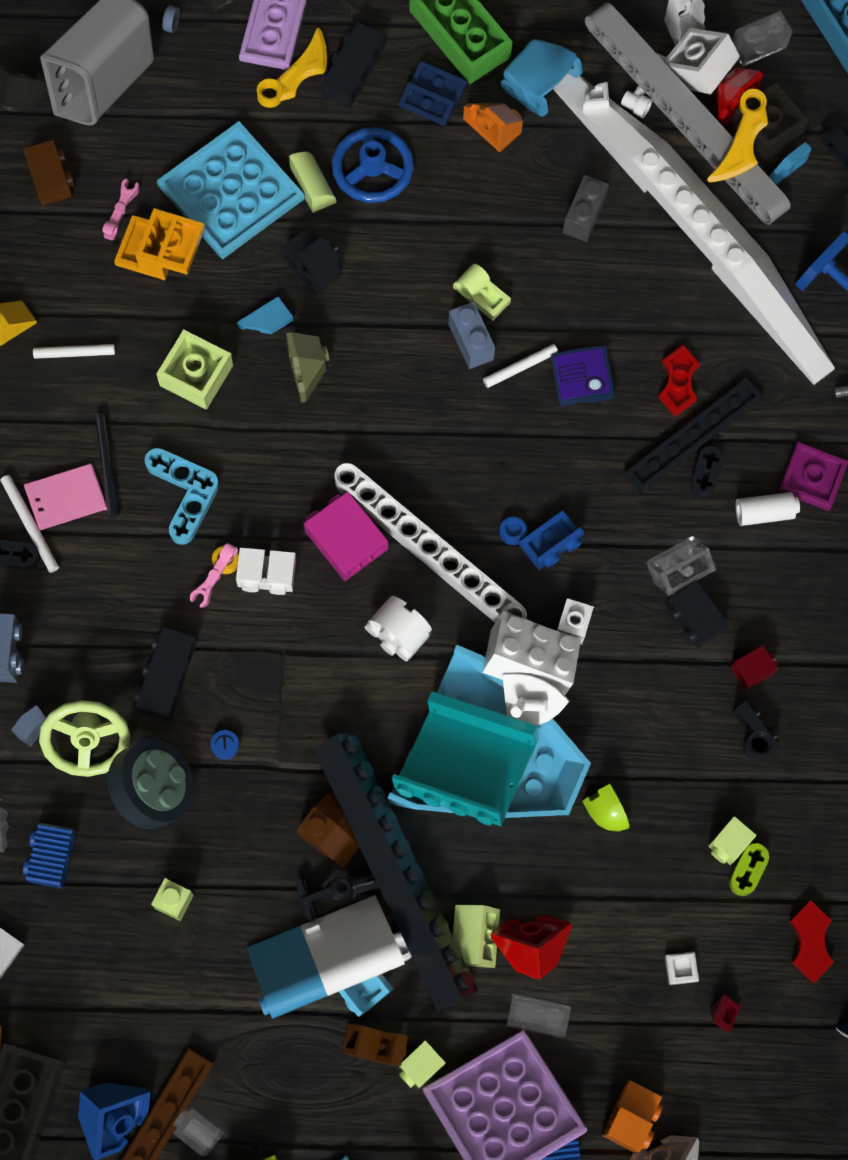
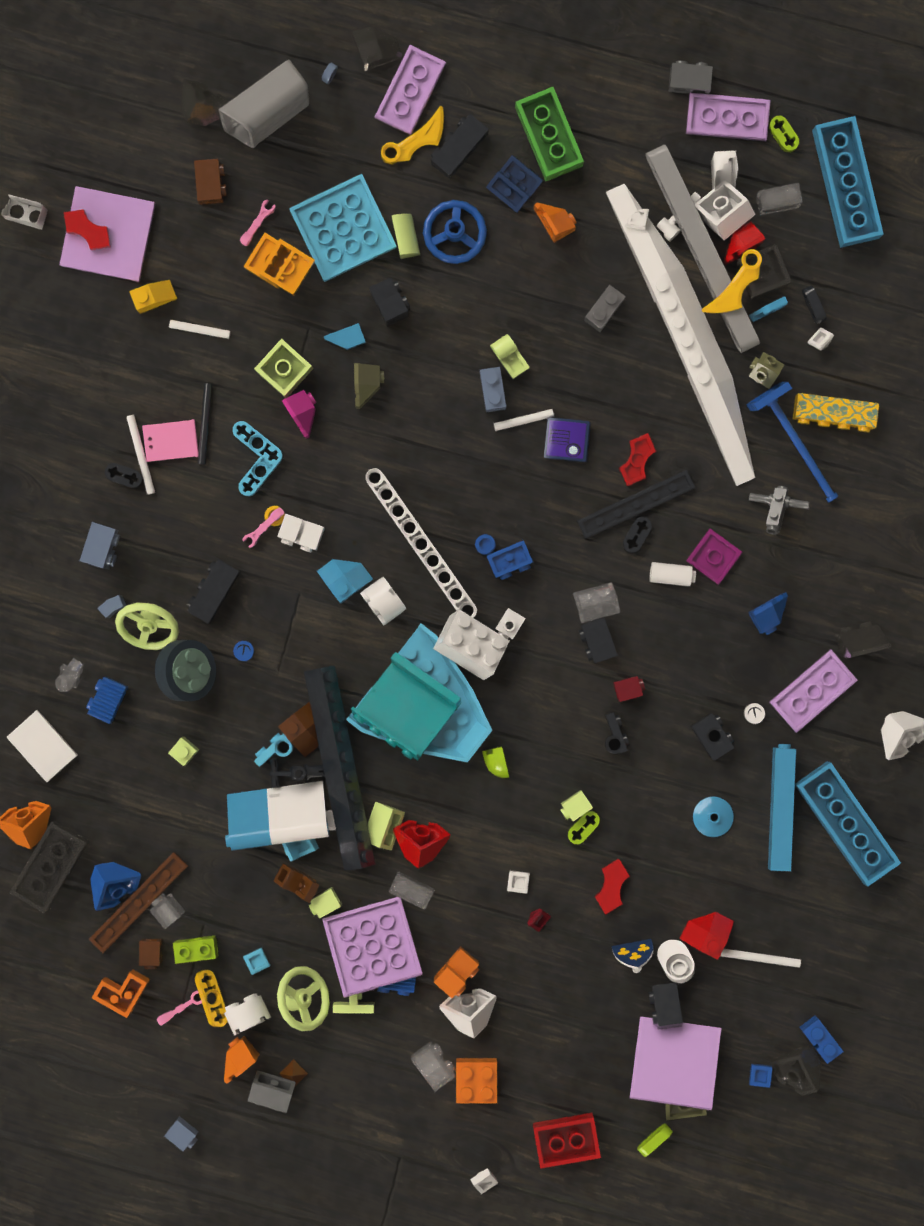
camera: 20 degrees right, 15 degrees up
dark pink brick [304,492,388,581] -> none
dark azure piece [501,39,583,117] -> none
white shield [502,673,570,726] -> none
none -> medium azure plate [254,733,294,767]
none -> dark pink slope [282,390,316,439]
none -> dark azure slope [317,559,373,603]
none -> olive brick [749,352,784,389]

